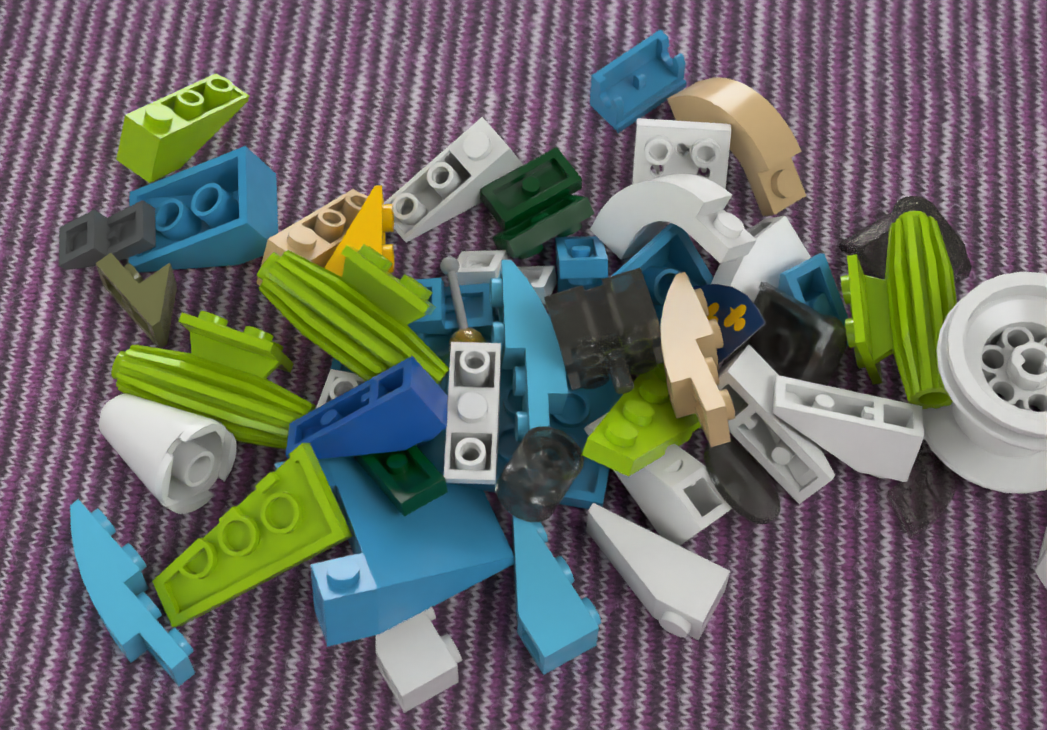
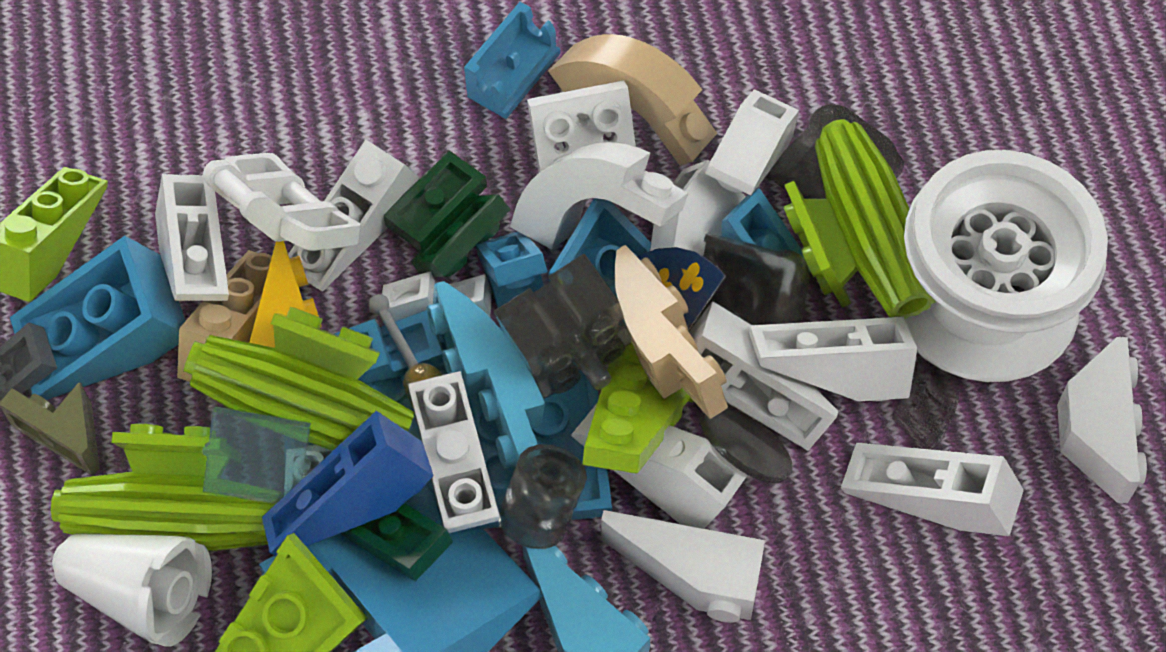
camera: 15 degrees left, 0 degrees up
none -> white slope [155,174,229,301]
none -> clear light blue piece [202,407,311,504]
none -> white bar [203,153,361,251]
none -> white slope [705,89,799,195]
none -> white slope [841,442,1024,536]

